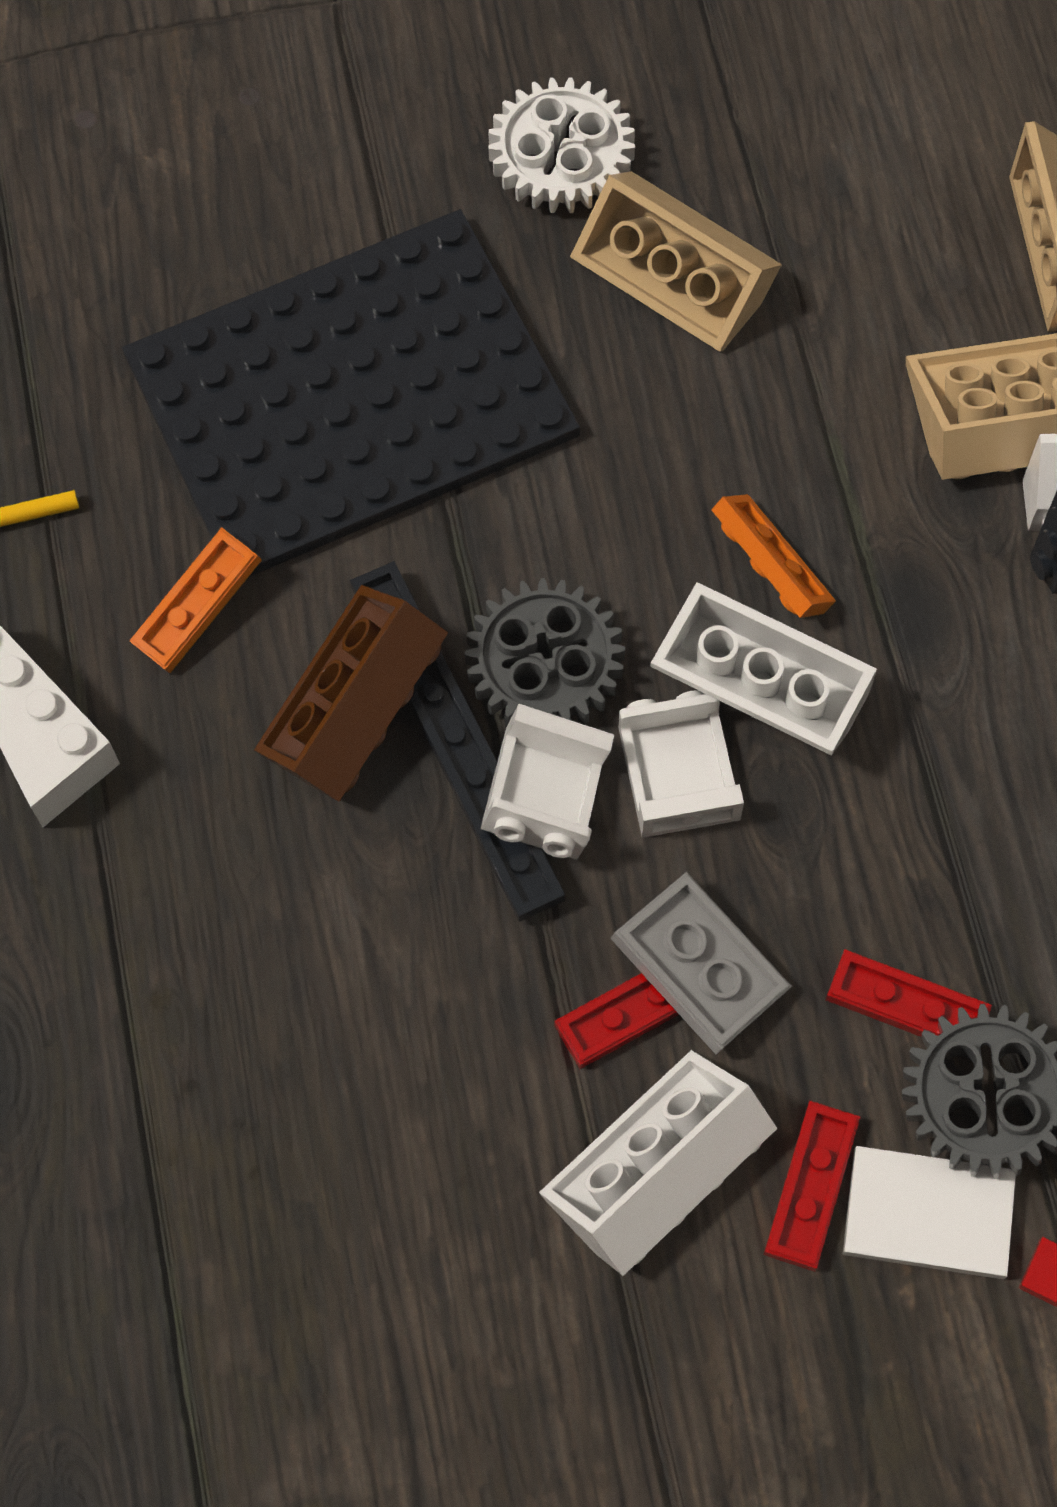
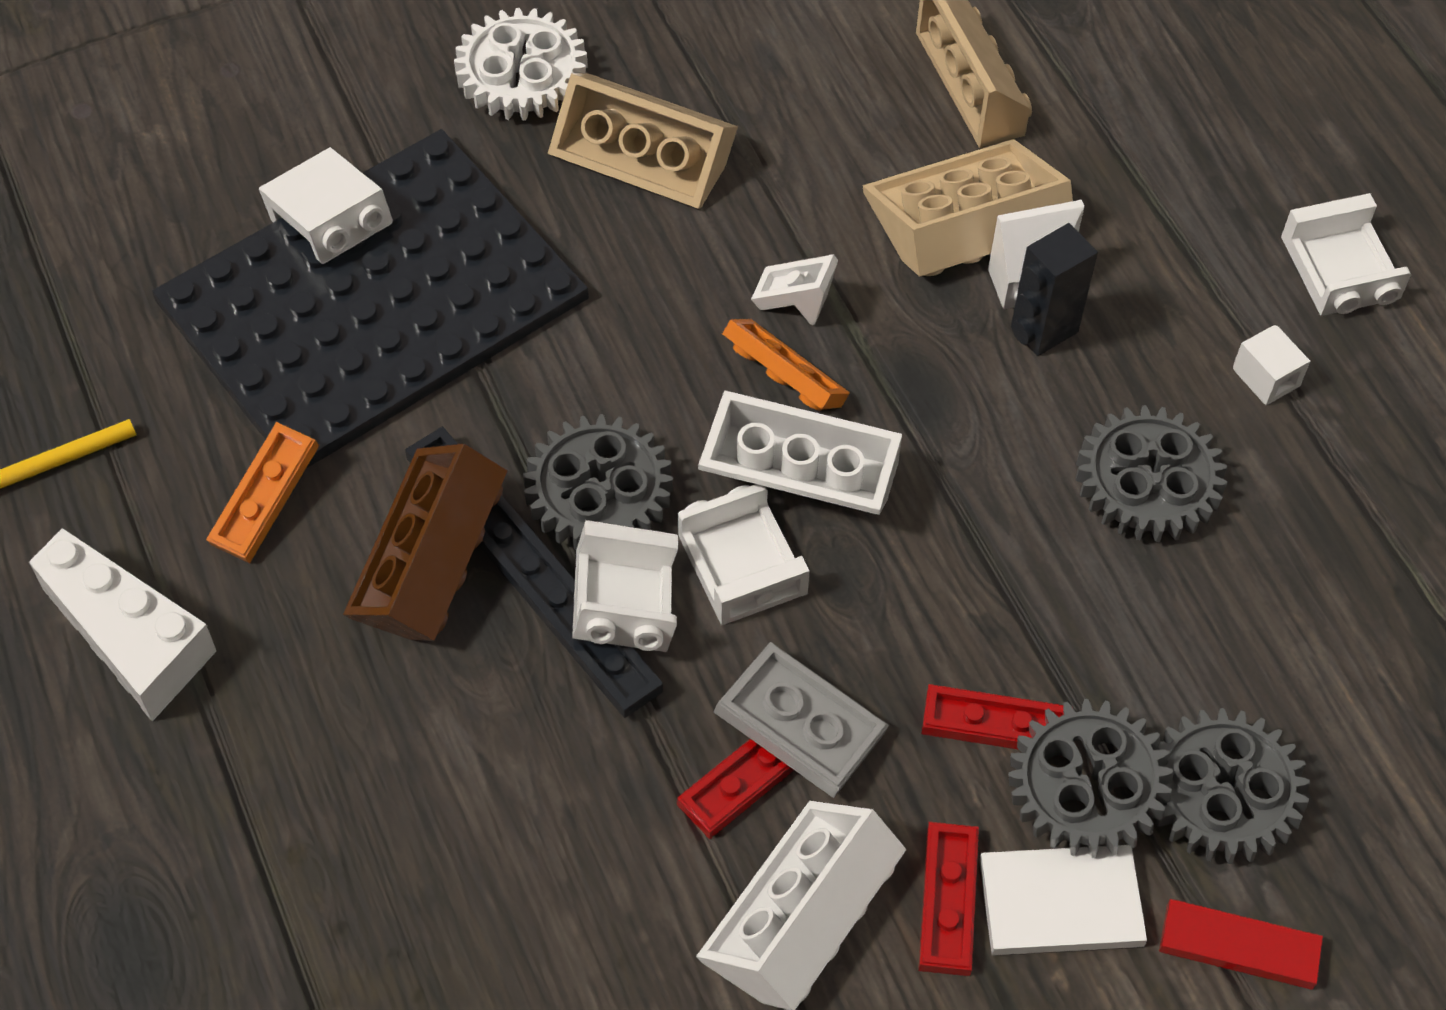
camera: 15 degrees left, 10 degrees down
none -> white panel [259,147,393,264]
none -> white slope [751,254,838,326]

